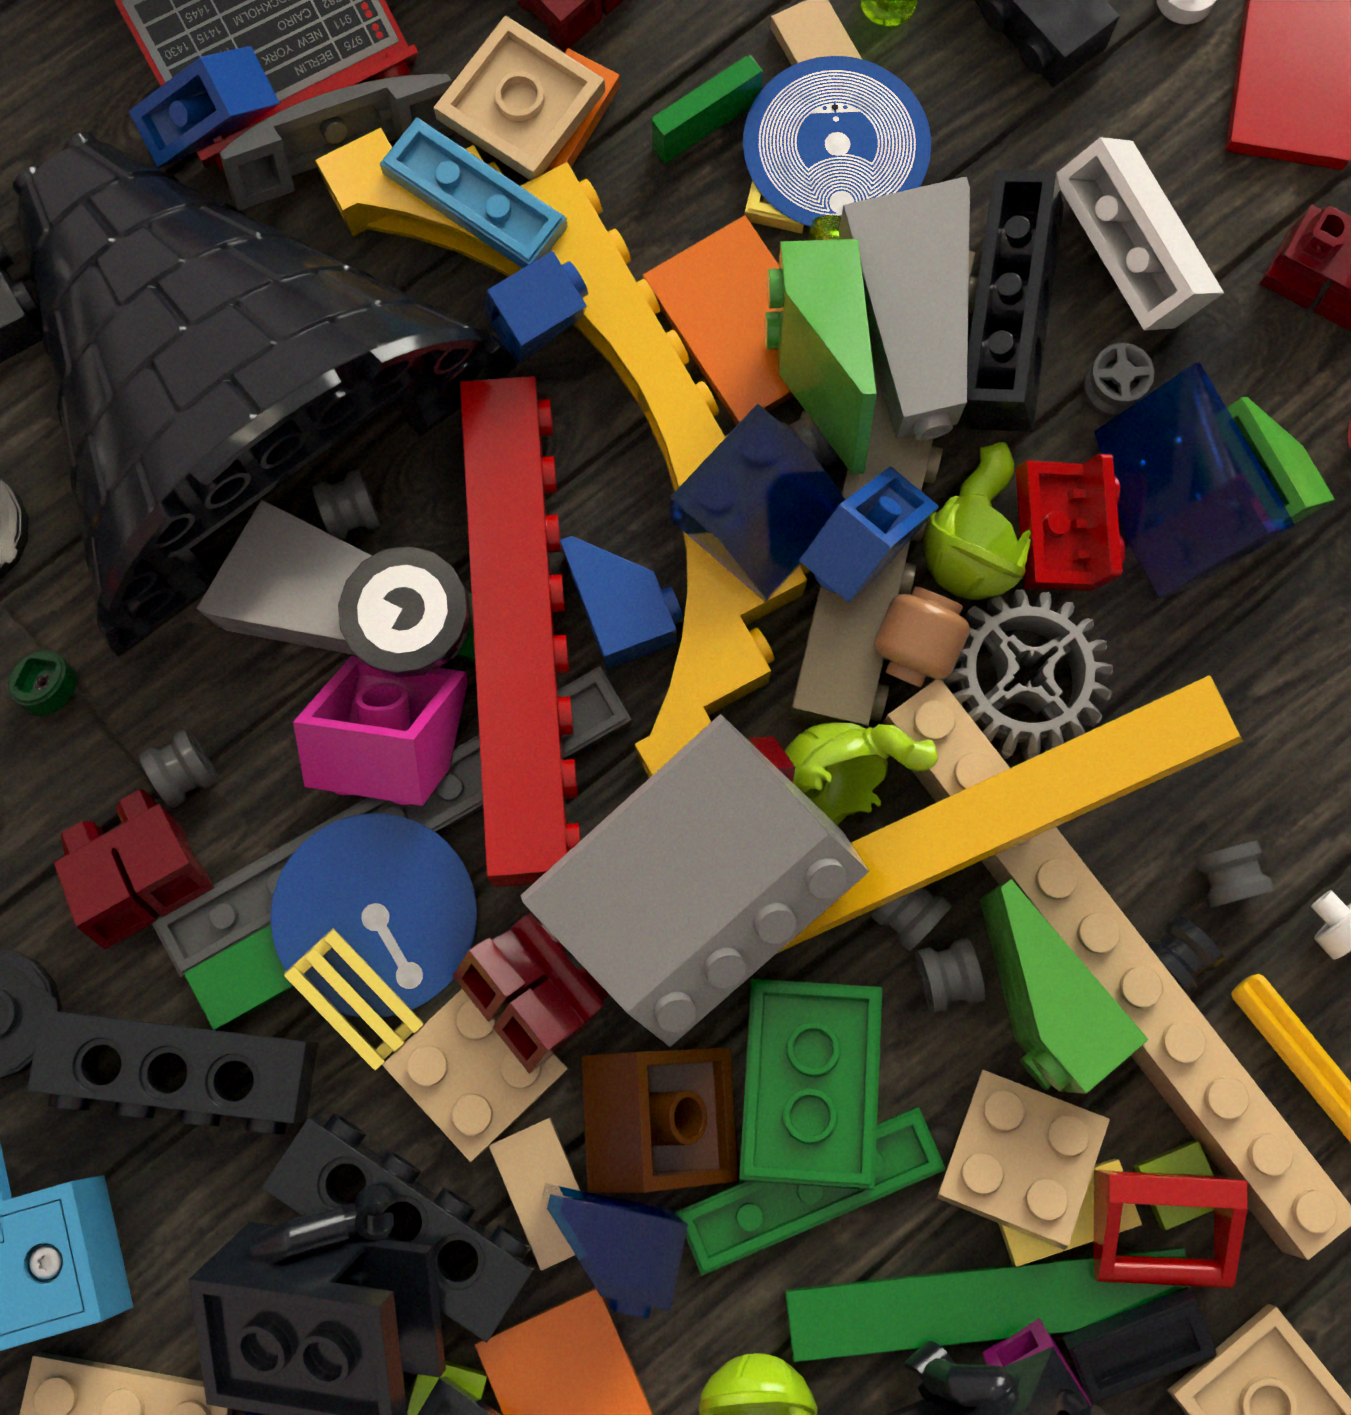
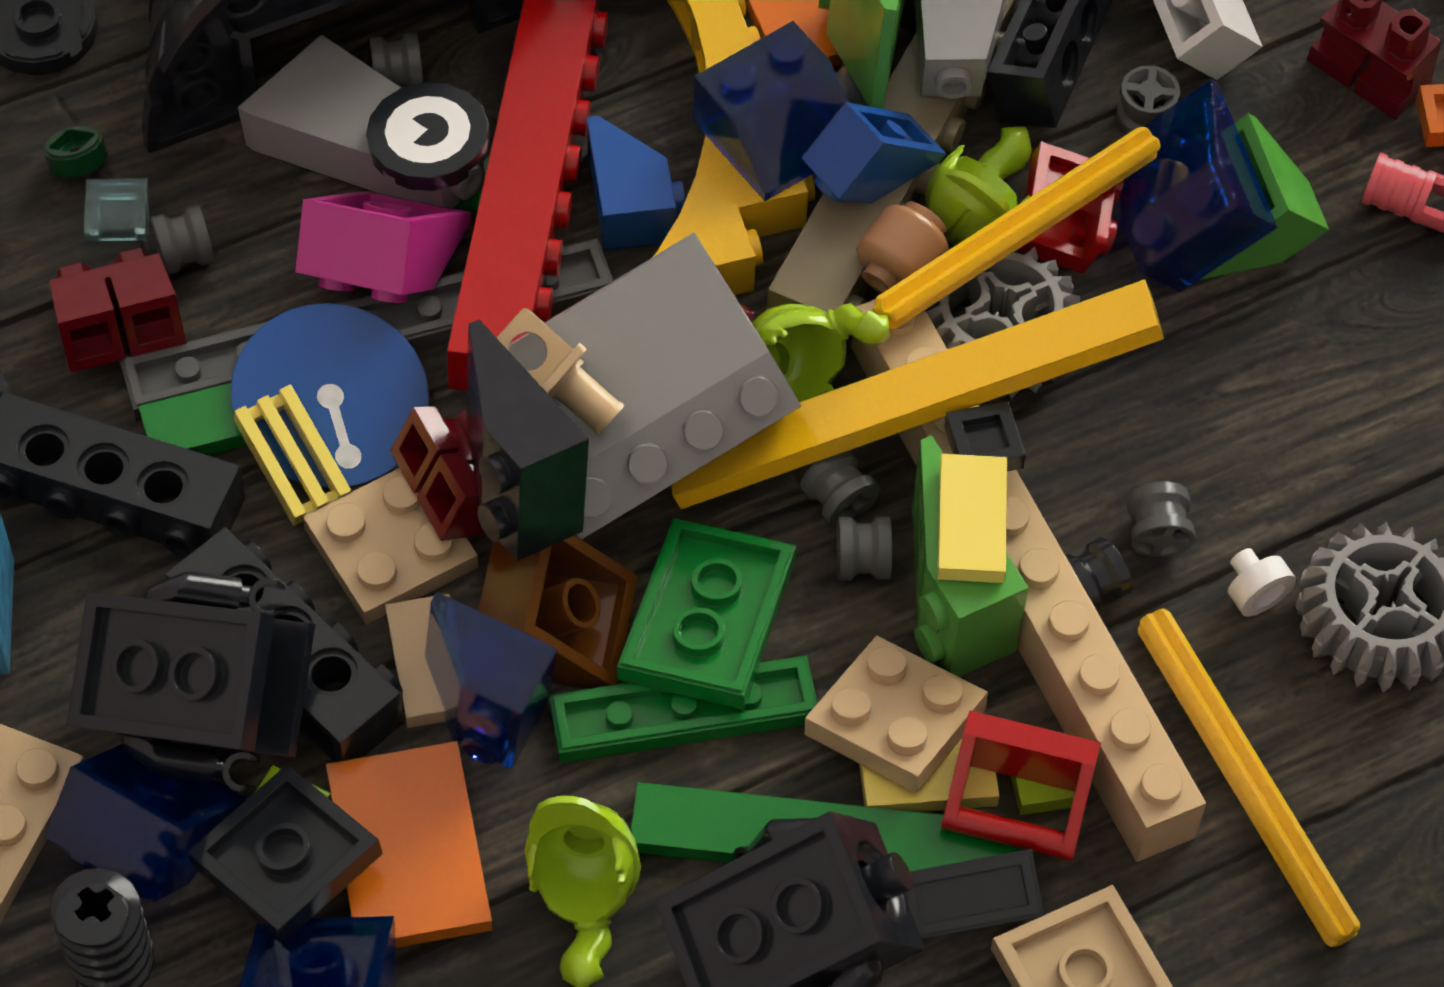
camera: 10 degrees right, 20 degrees down
none -> clear light blue tile [84,178,150,242]
none -> black slope [466,319,589,561]
none -> tan bracket [496,308,625,436]
none -> yellow axle [872,127,1161,329]
none -> light yellow tile [937,454,1007,583]
none -> black plate [944,401,1026,471]

